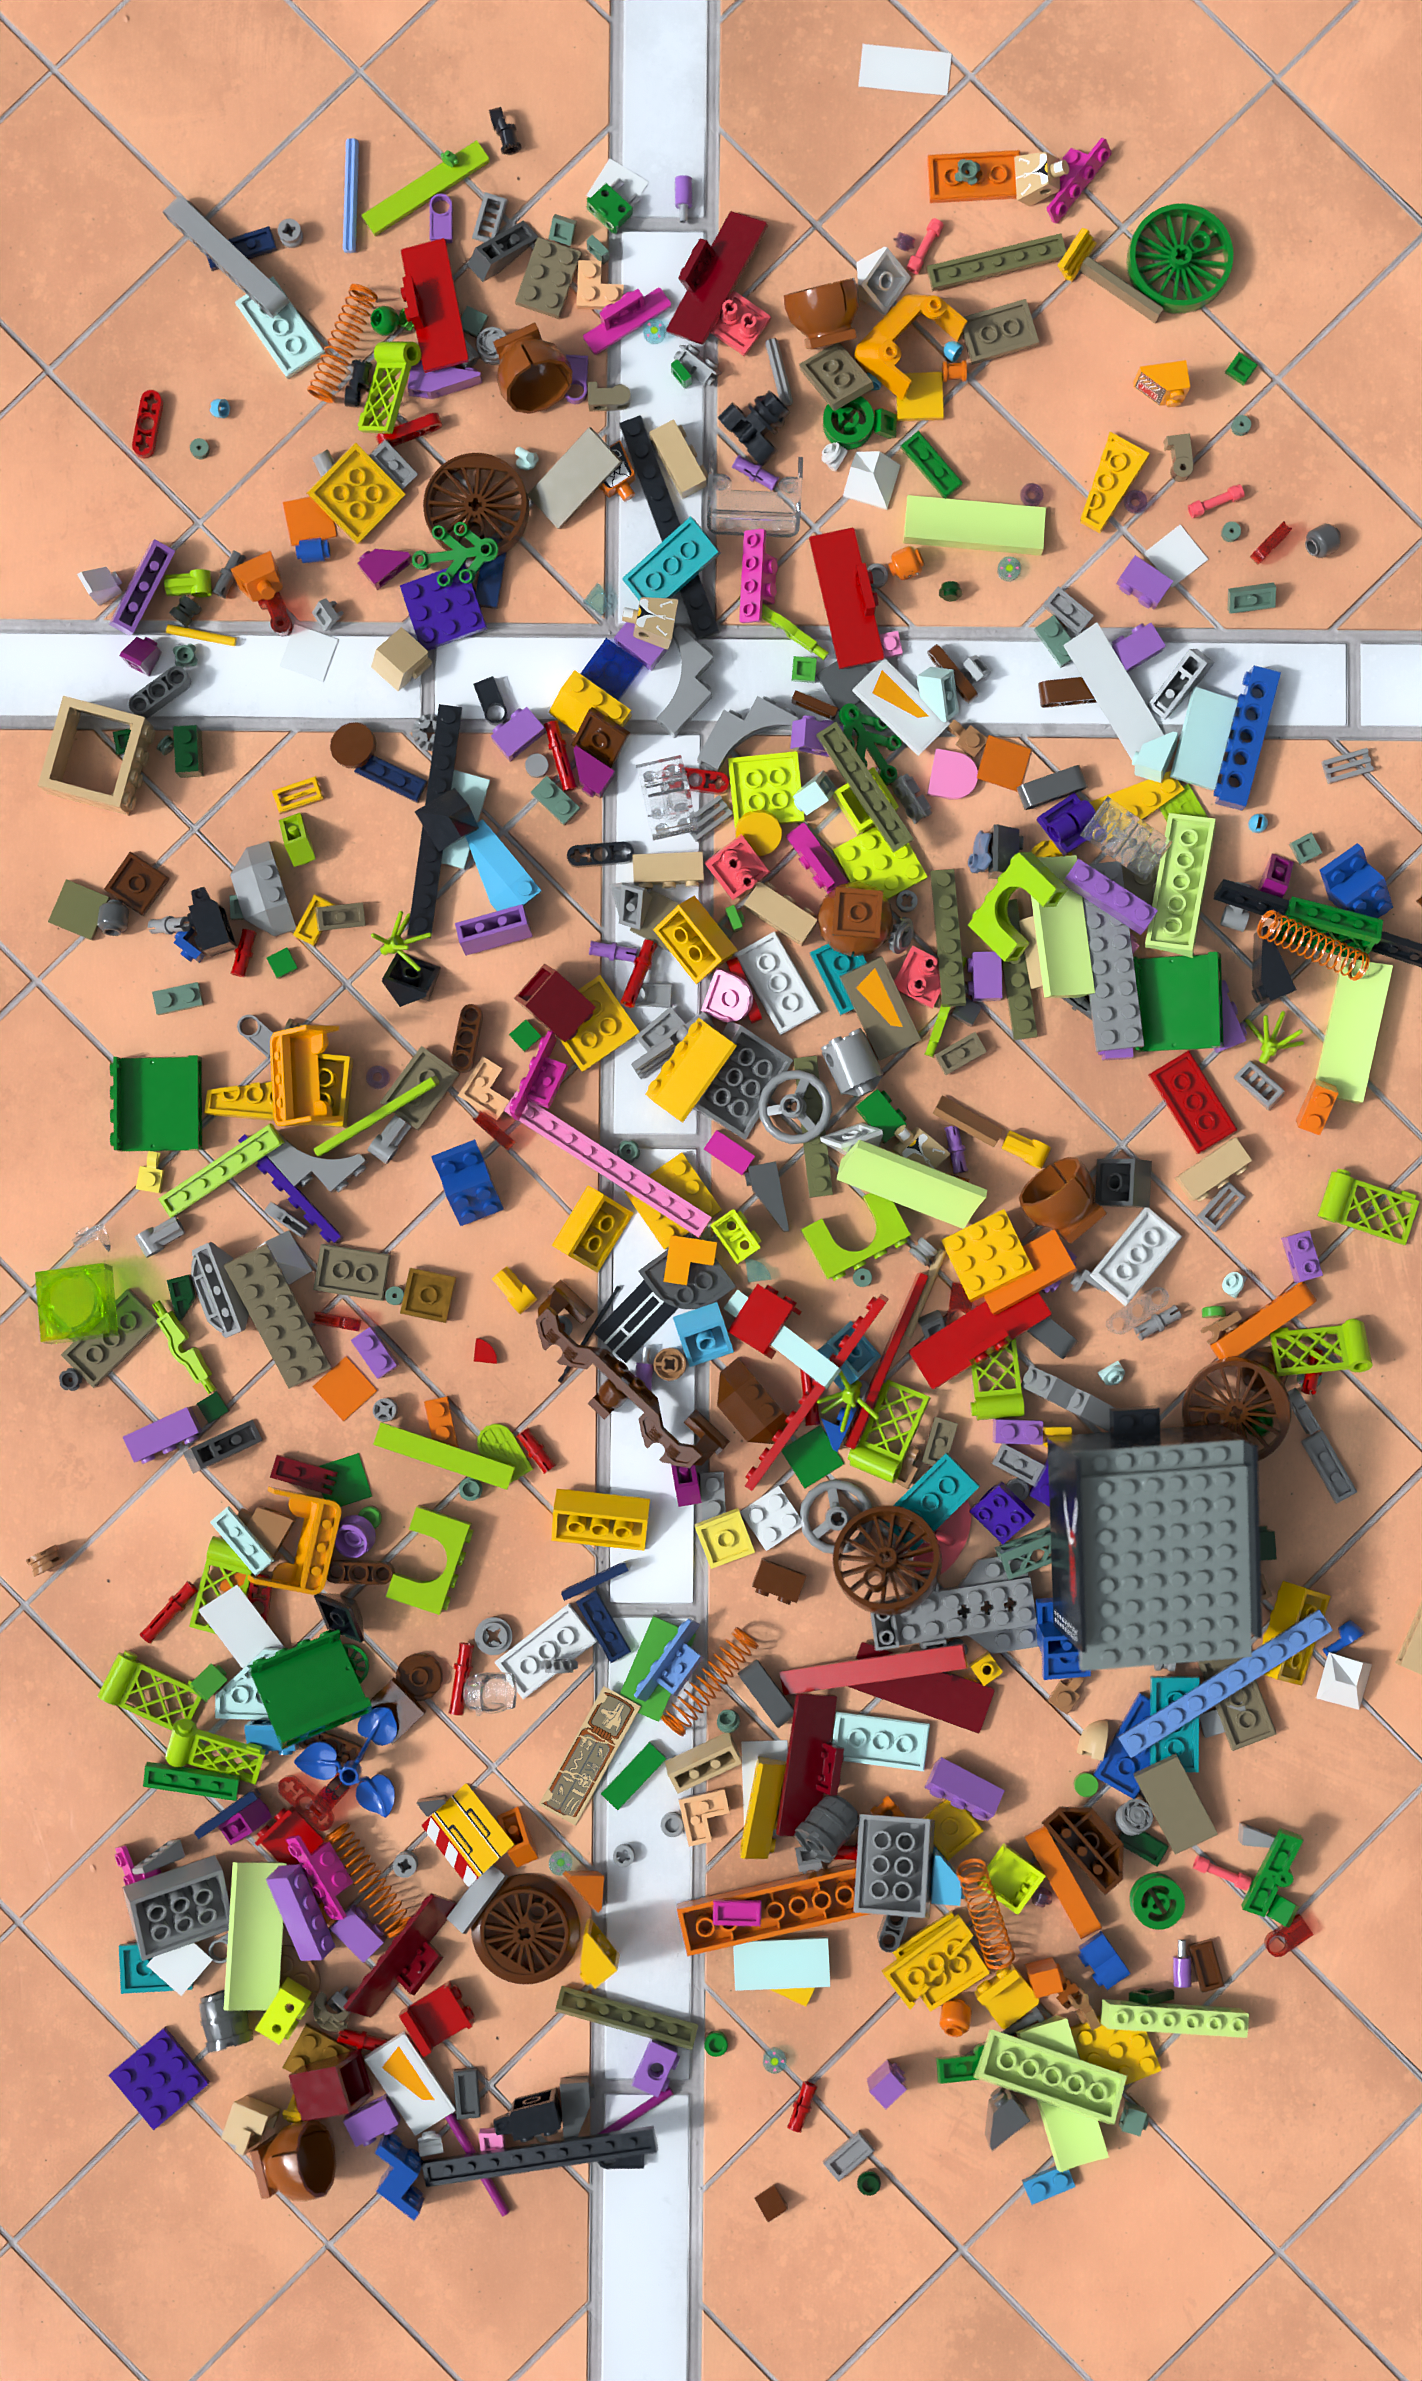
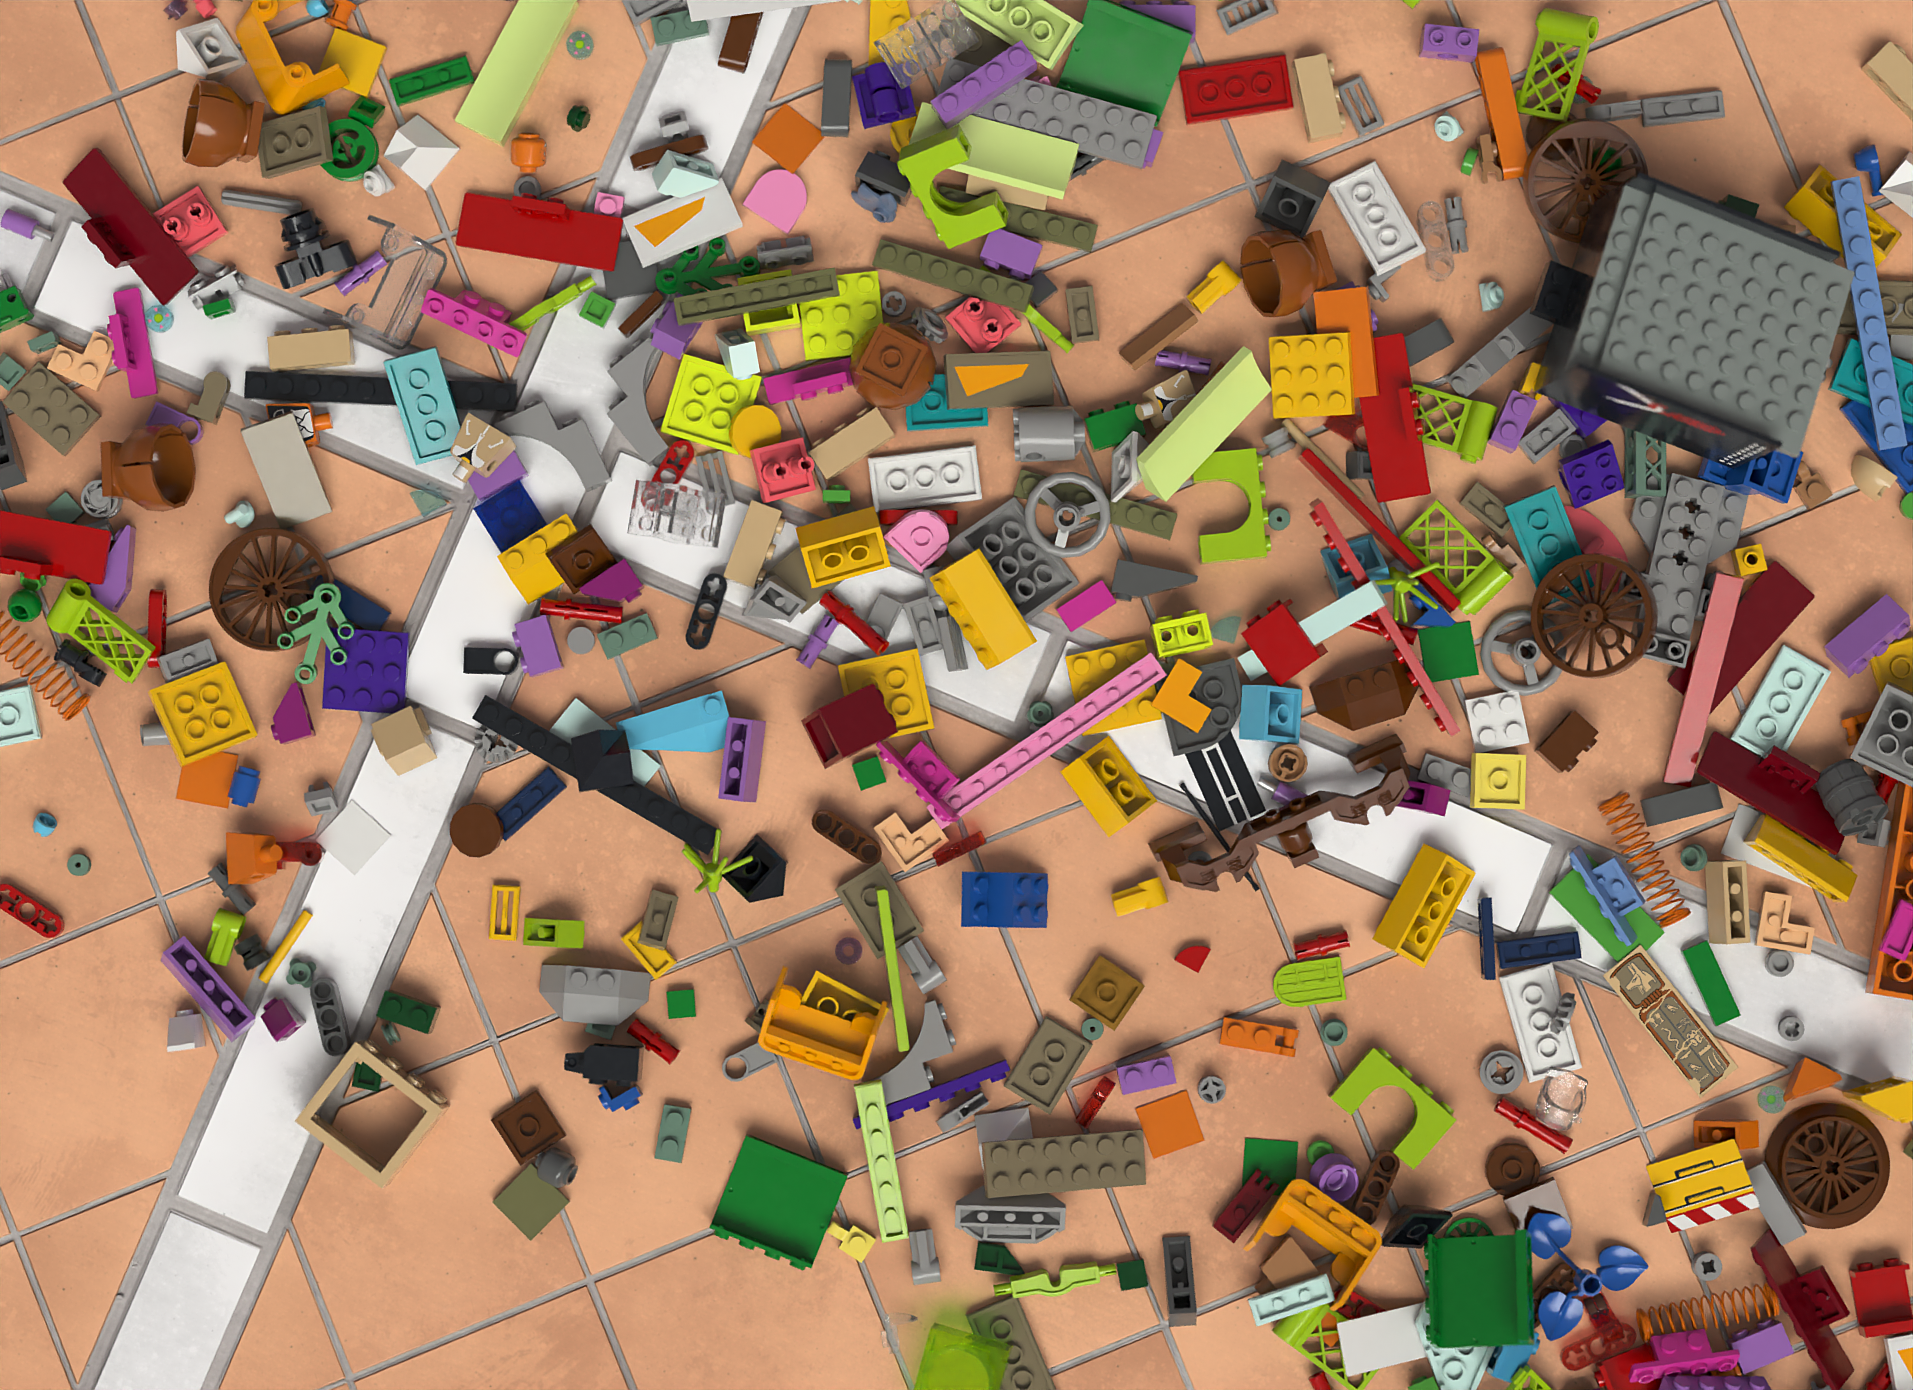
camera: 70 degrees left, 0 degrees up
medium lavender brick [123,1406,203,1464] -> none
light grey pin [148,916,191,935] -> none
yellow wing [204,1082,274,1121] -> none
lime tile [373,1422,515,1490] -> none
medium nougat plate [947,720,987,759] -> none

